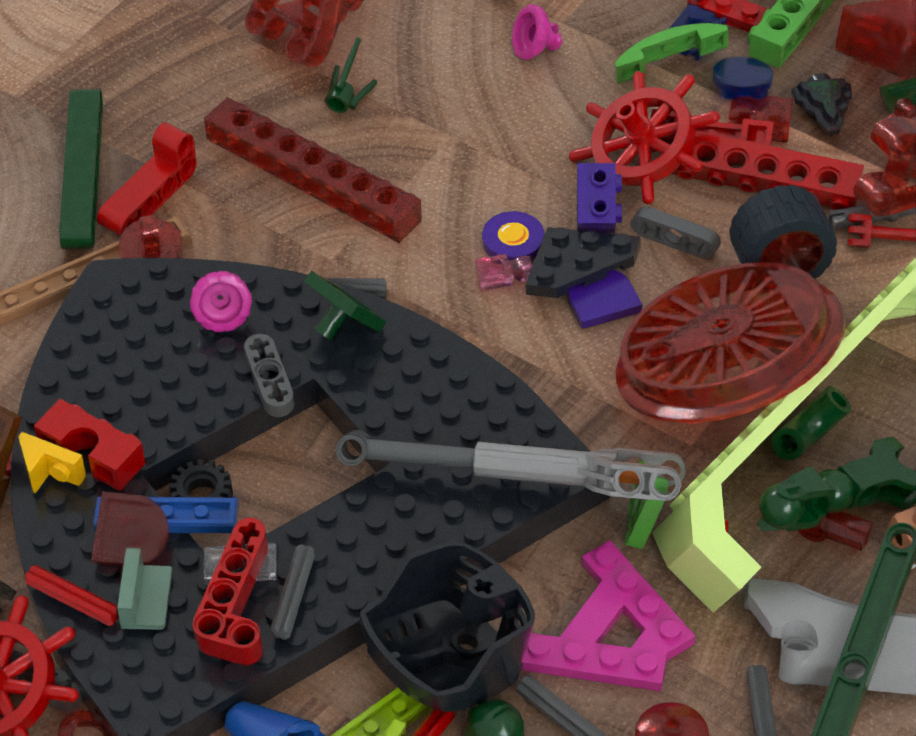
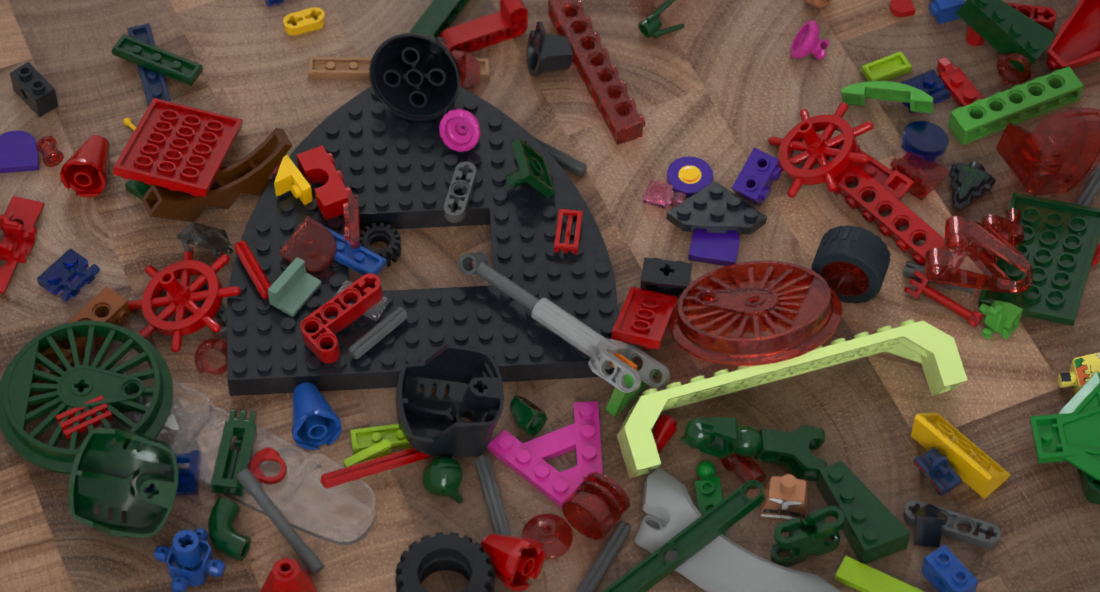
camera: 30 degrees right, 5 degrees up
dark grey beam [631,206,721,259] -> none
dark green cylinder [772,386,852,460] -> none
none -> clear red plate [344,195,360,249]
none -> black cone [369,32,461,121]
none -> dark green rock [509,395,547,435]
none -> black container [526,21,574,76]
none -> red tile [554,209,583,254]
none -> clear red wheel [562,472,630,540]
none -> red plate [611,287,678,349]
none -> black brick [640,257,692,300]
none -> green plate [694,460,726,536]
none -> lime tile [861,51,912,81]

